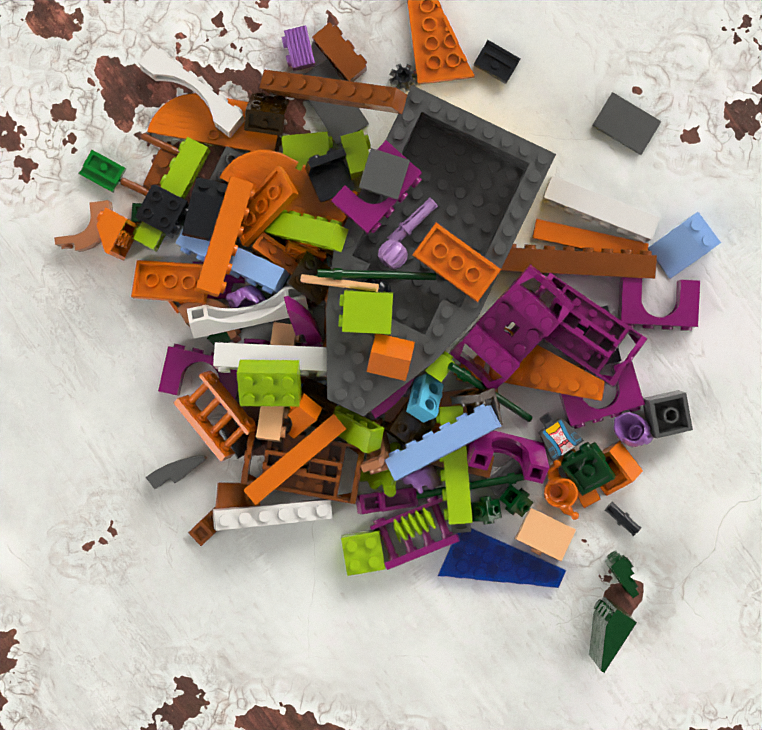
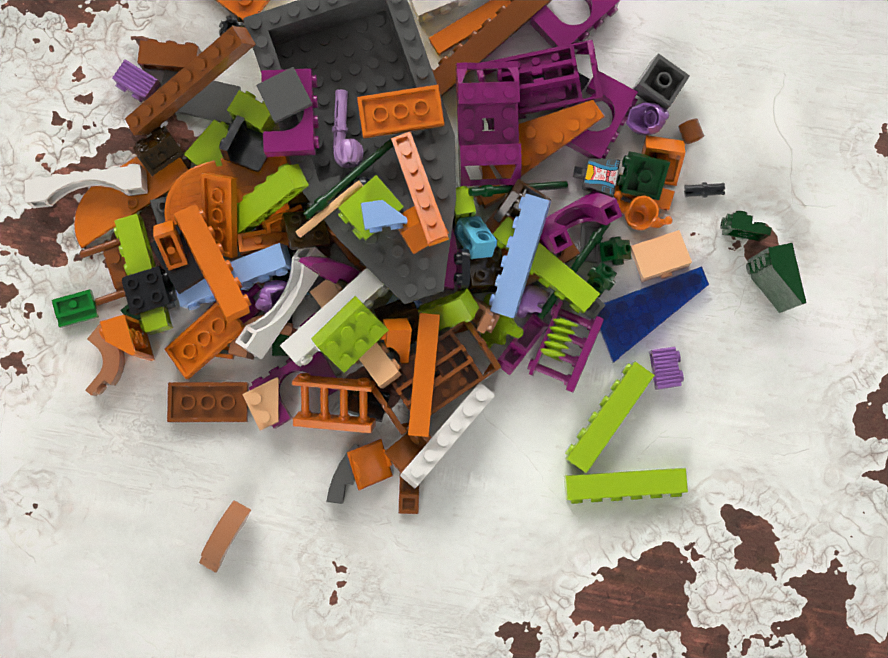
camera: 45 degrees left, 5 degrees down
lime brick [341,529,386,576] -> none
none -> orange slope [153,220,188,270]
none -> dark orange plate [167,382,249,422]
none -> nougat arch [199,500,251,573]
none -> light nougat wing [242,377,280,431]
none -> orange piece [346,439,393,490]
none -> light blue slope [361,200,407,233]
none -> orange tile [391,131,449,247]
none -> black plate [453,248,470,289]
none -> lime brick [564,468,688,504]
none -> lime brick [565,361,655,473]
none -> medium lavender brick [649,347,684,390]
none -> dark orange piece [678,118,705,144]

